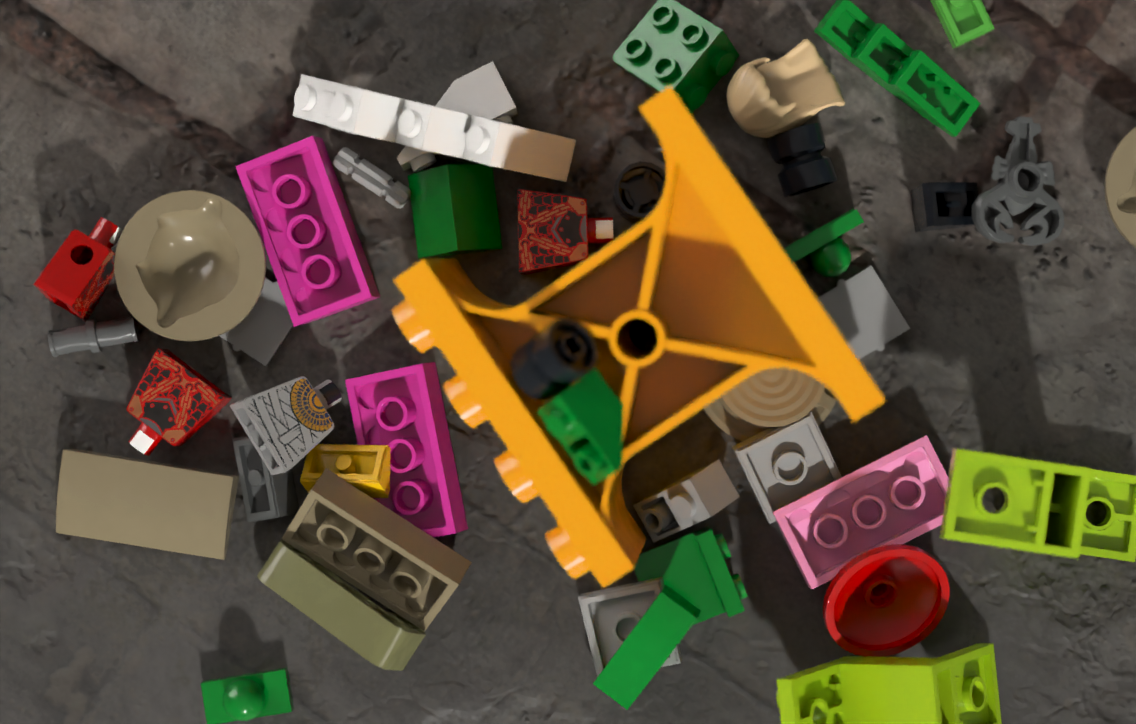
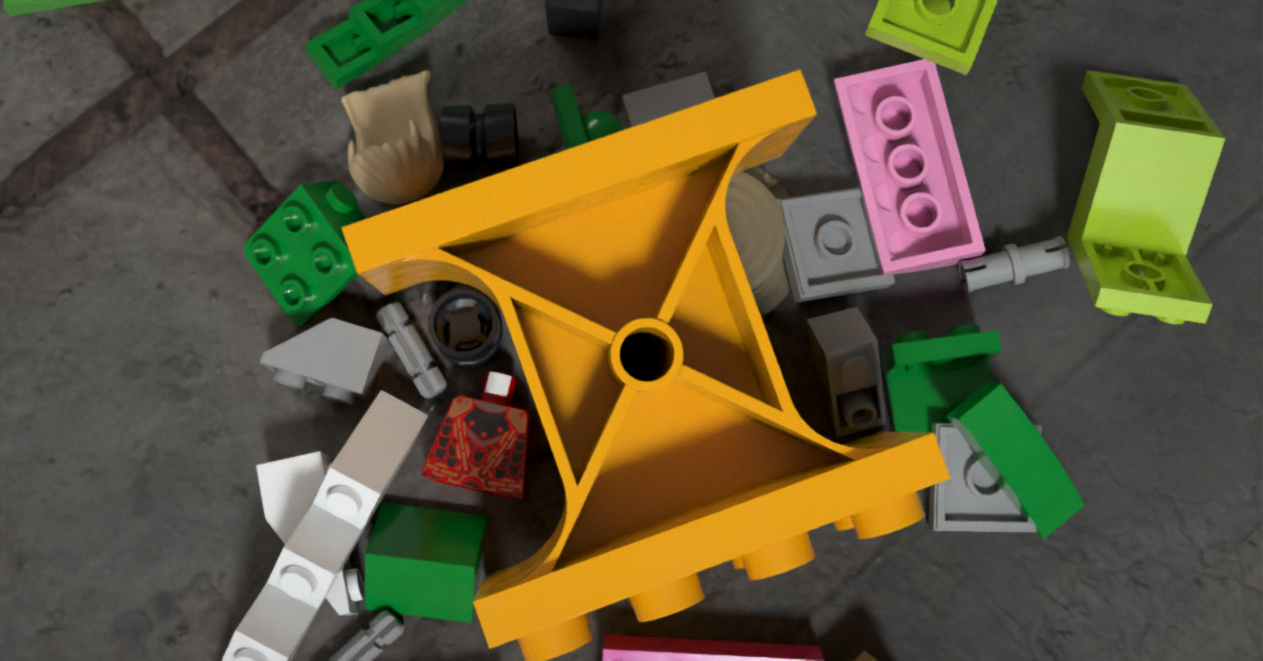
camera: 75 degrees left, 10 degrees down
black wheel [511,318,598,400] -> none
green slope [537,368,623,485] -> none
red dish [823,544,950,657] -> none
none -> light grey slope [260,318,390,405]
none -> light grey axle [376,302,448,399]
none -> light grey pin [958,236,1070,293]

